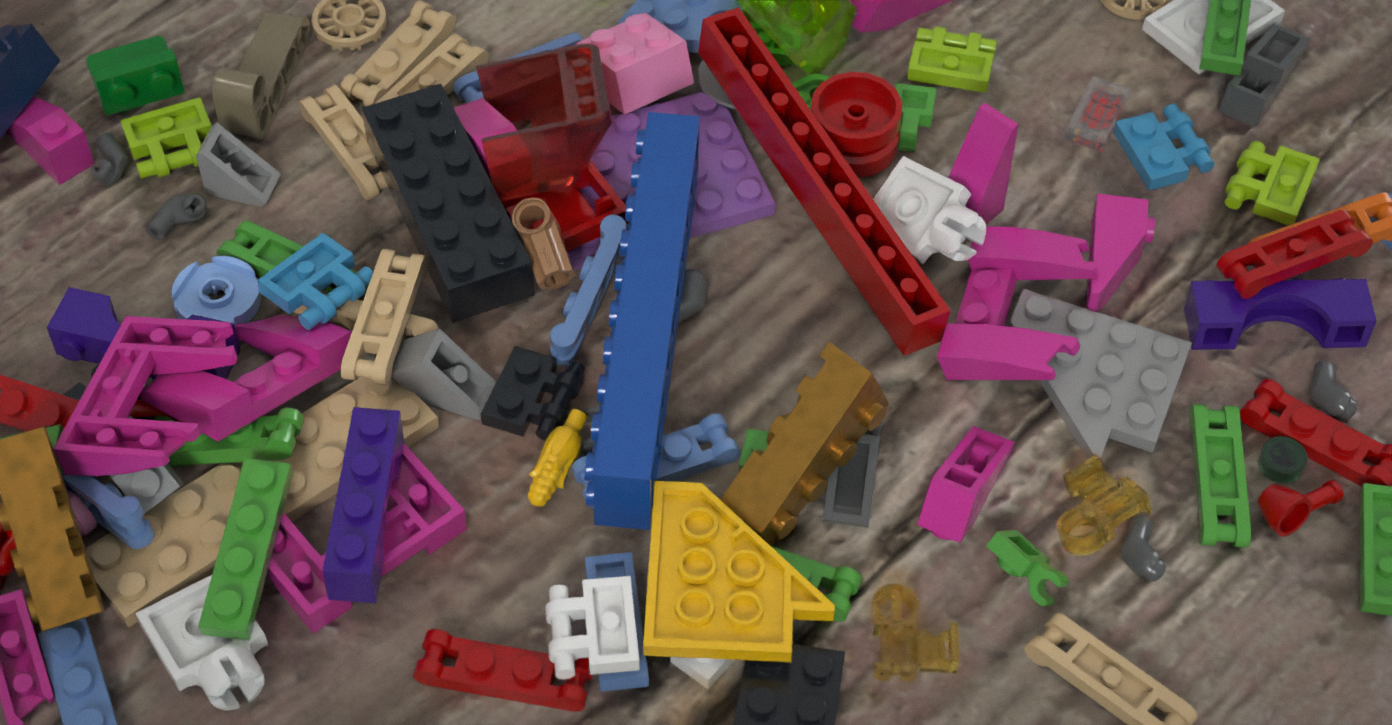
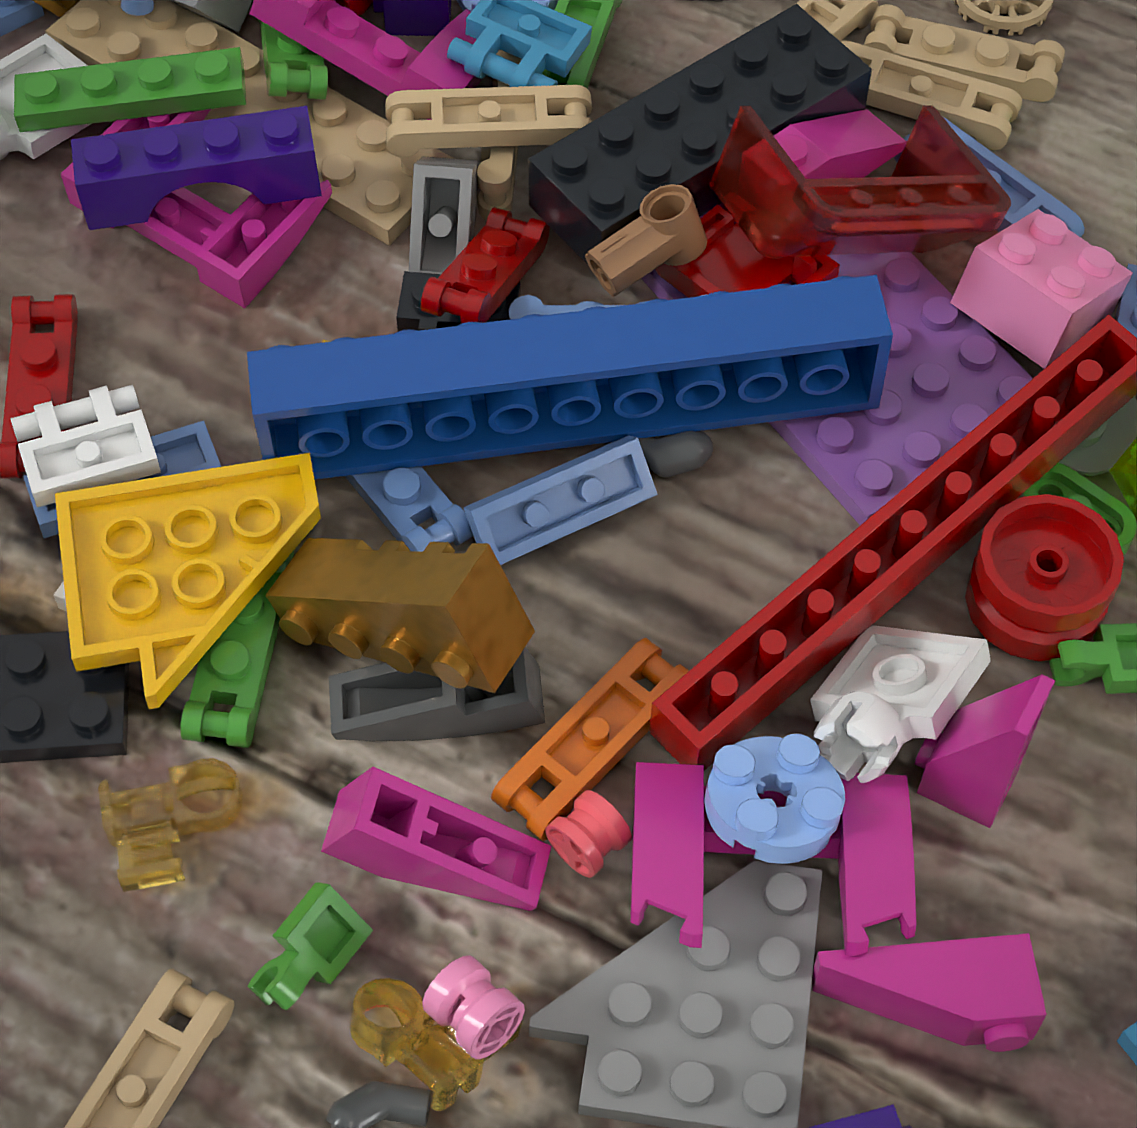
camera: 75 degrees right, 5 degrees up
none -> red plate [421,207,550,323]
none -> bright pink wheel [422,955,525,1059]
none -> medium blue plate [463,435,658,565]
none -> orange plate [491,638,690,841]
none -> coral wheel [545,790,632,878]
none -> light blue plate [704,734,845,864]

